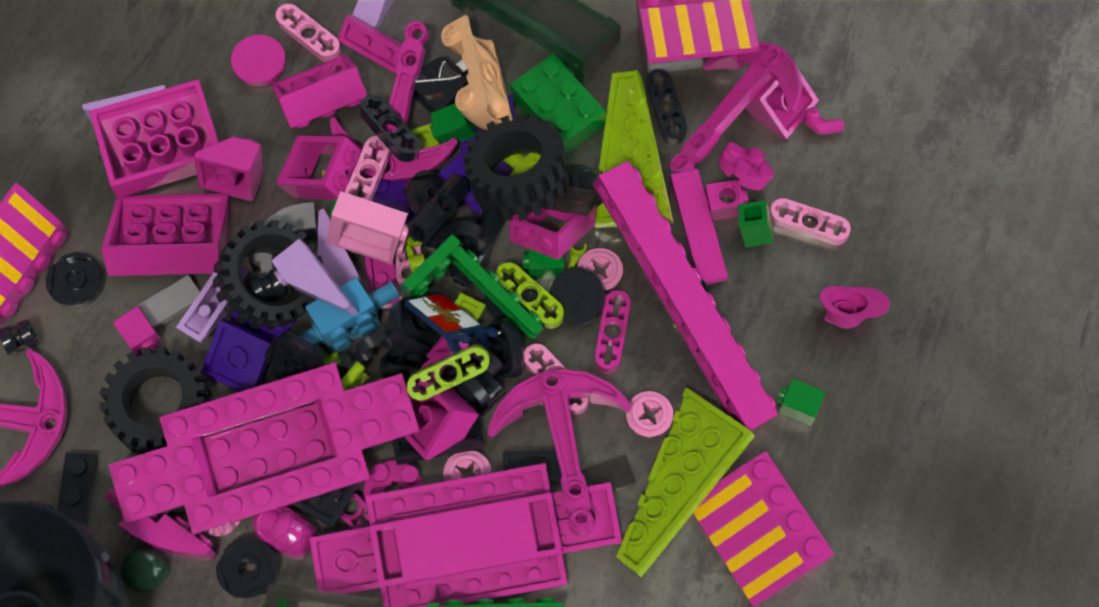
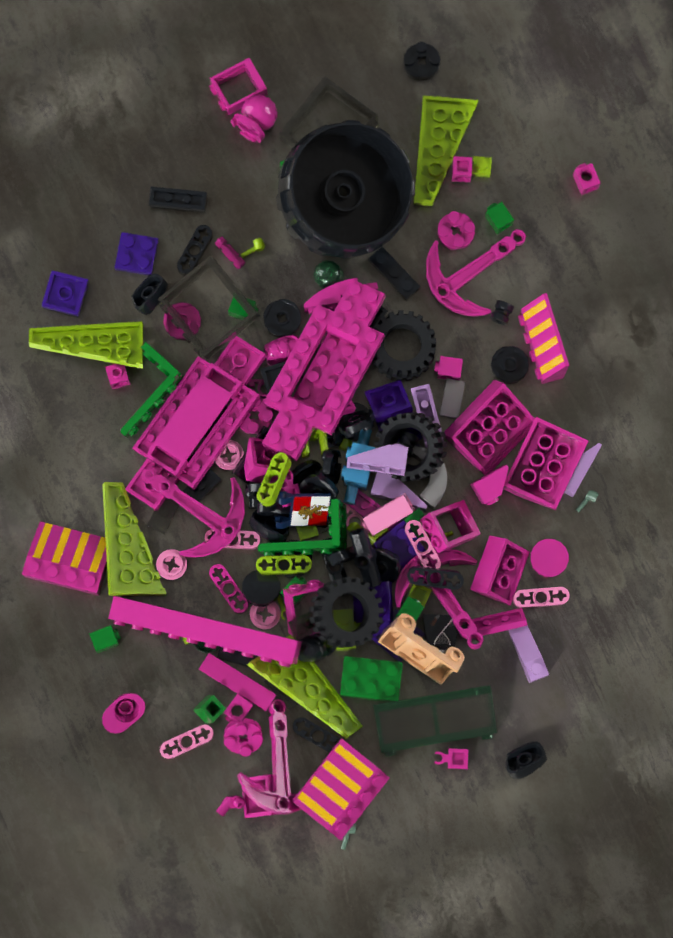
camera: 135 degrees right, 10 degrees up
none -> sand green hand [575,490,599,512]

